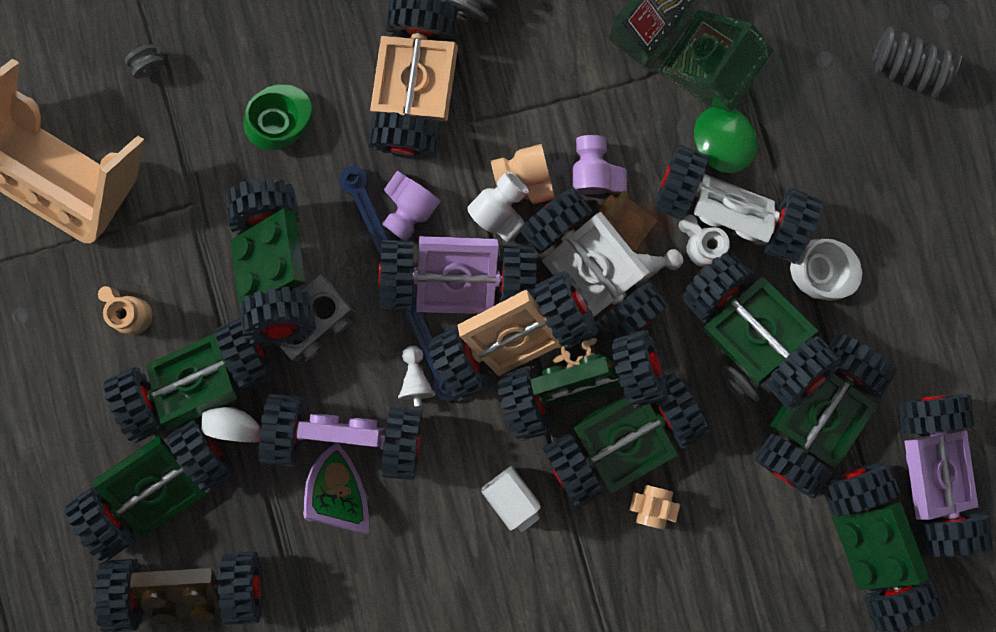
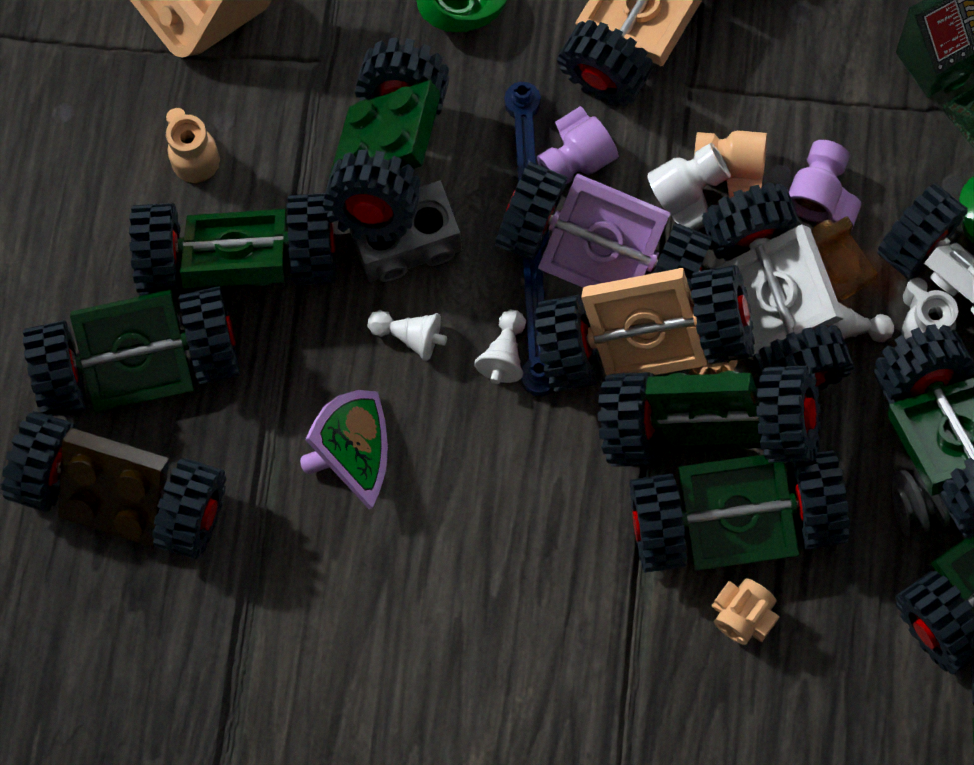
camera: 25 degrees right, 15 degrees down
white hat [202,407,262,442] -> none
black plate [259,394,422,481] -> none
white brick [481,466,541,532] -> none
none -> white piece [367,309,447,361]

